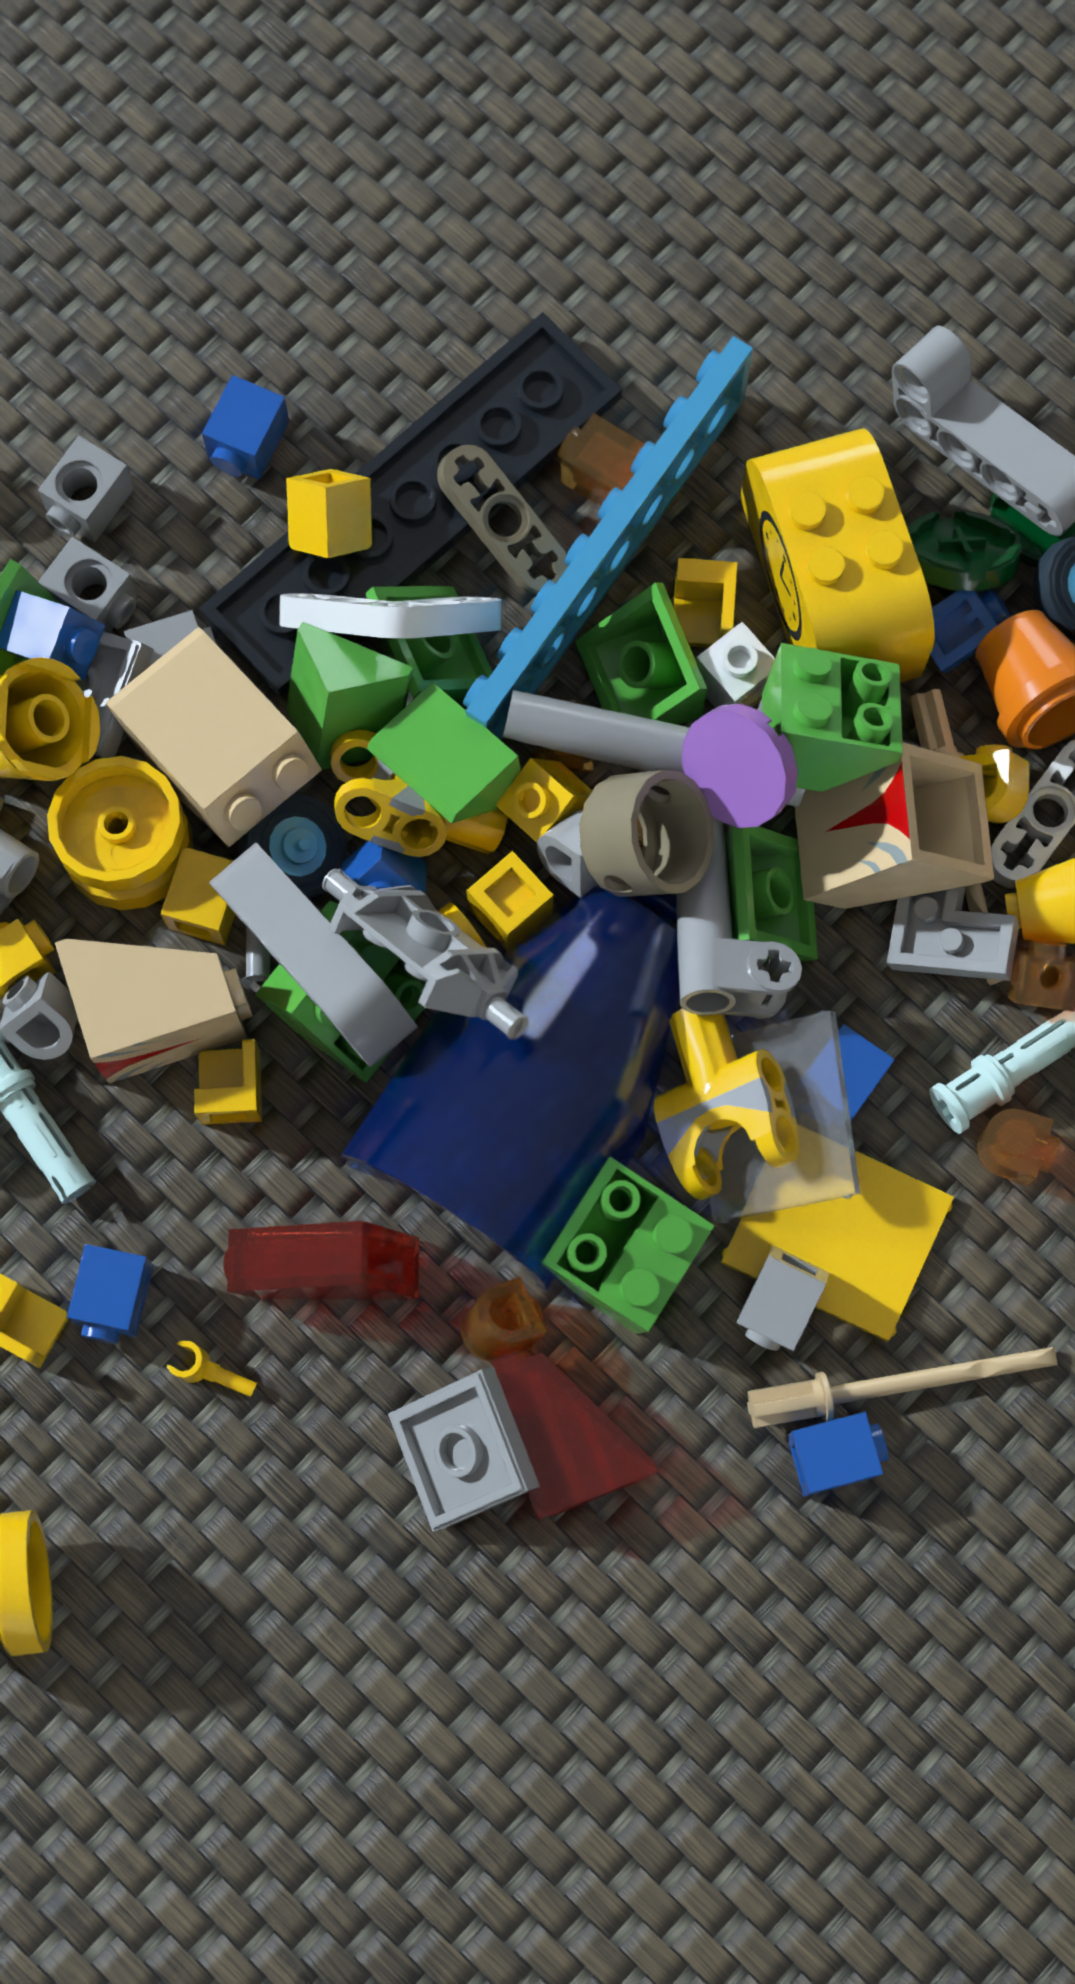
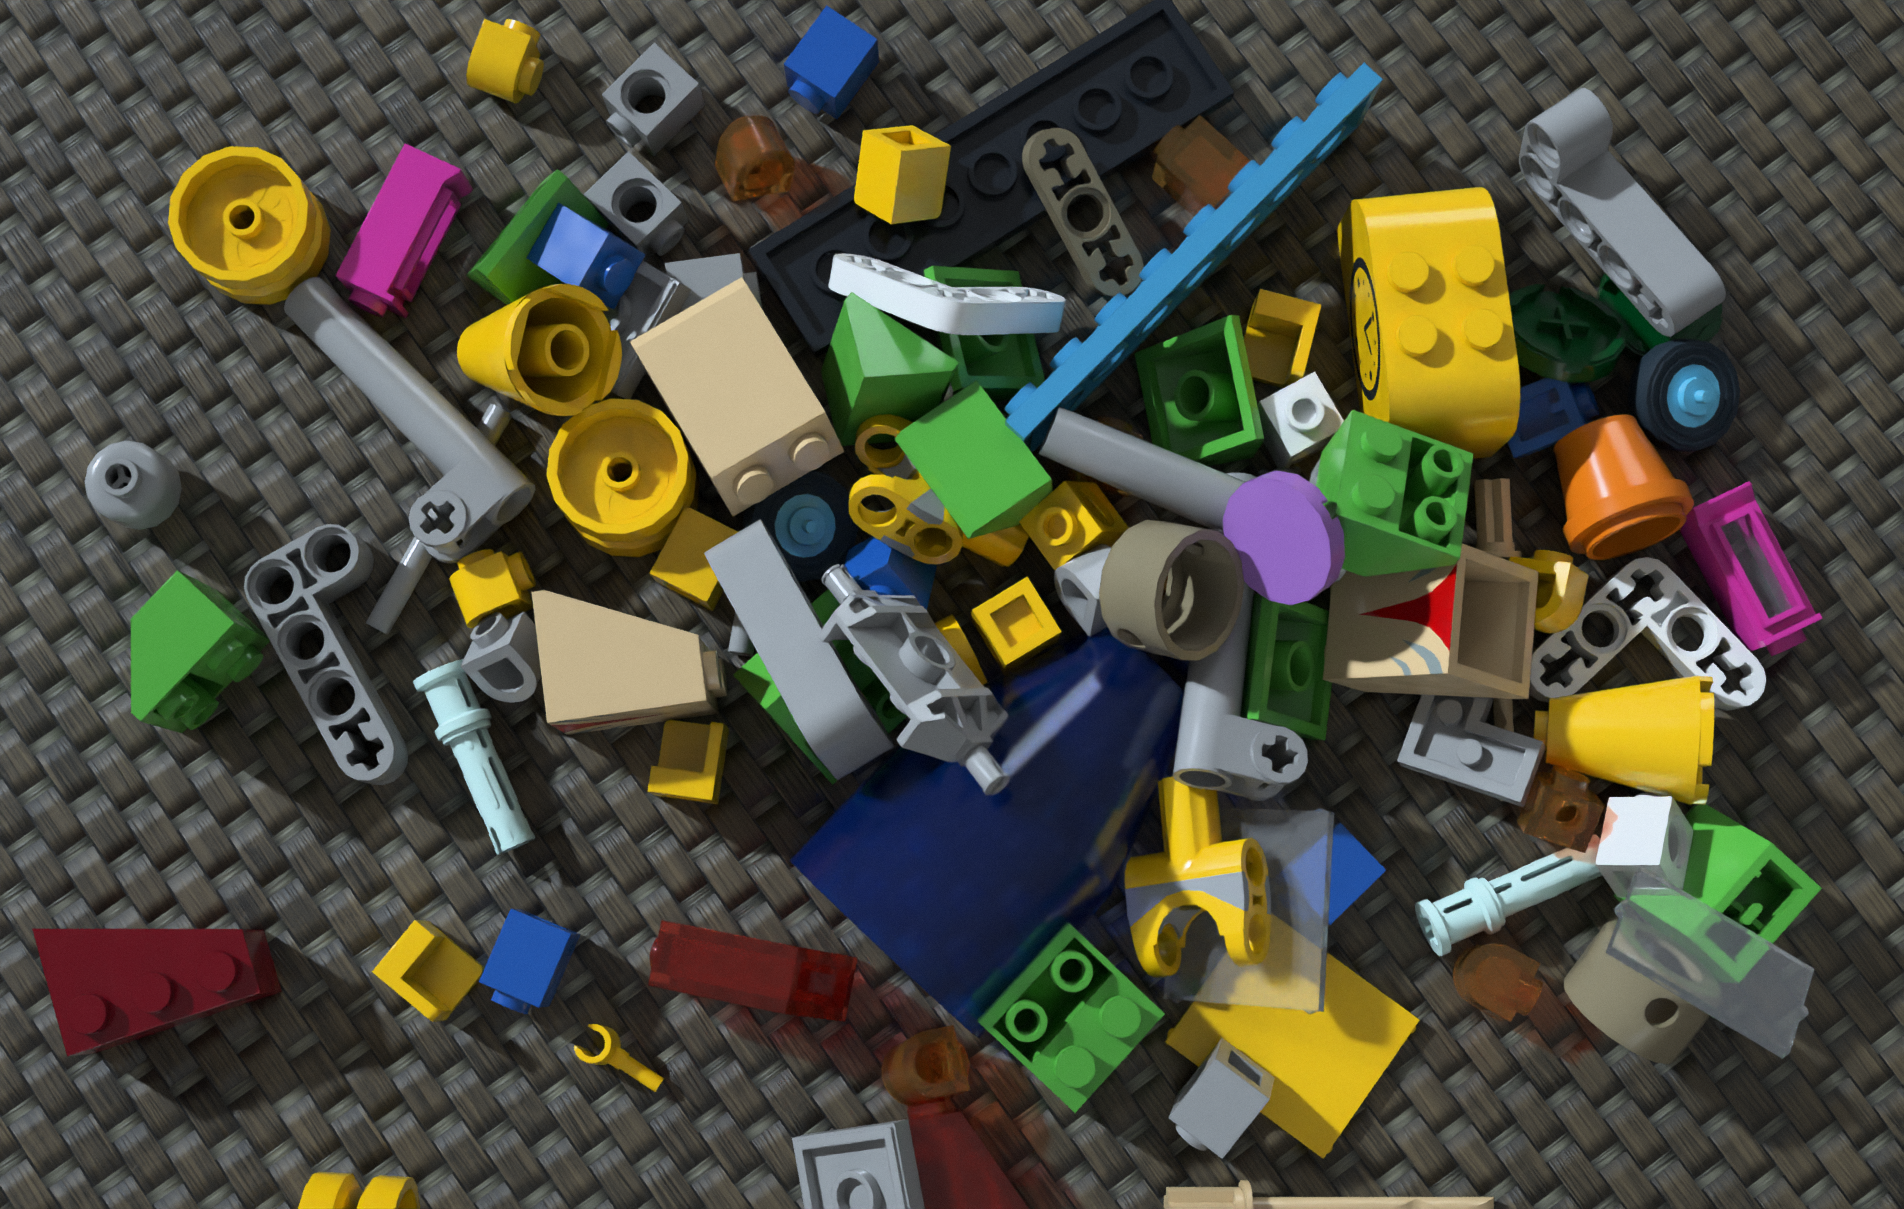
camera: 10 degrees right, 5 degrees up
none -> clear orange plate [715,115,795,201]

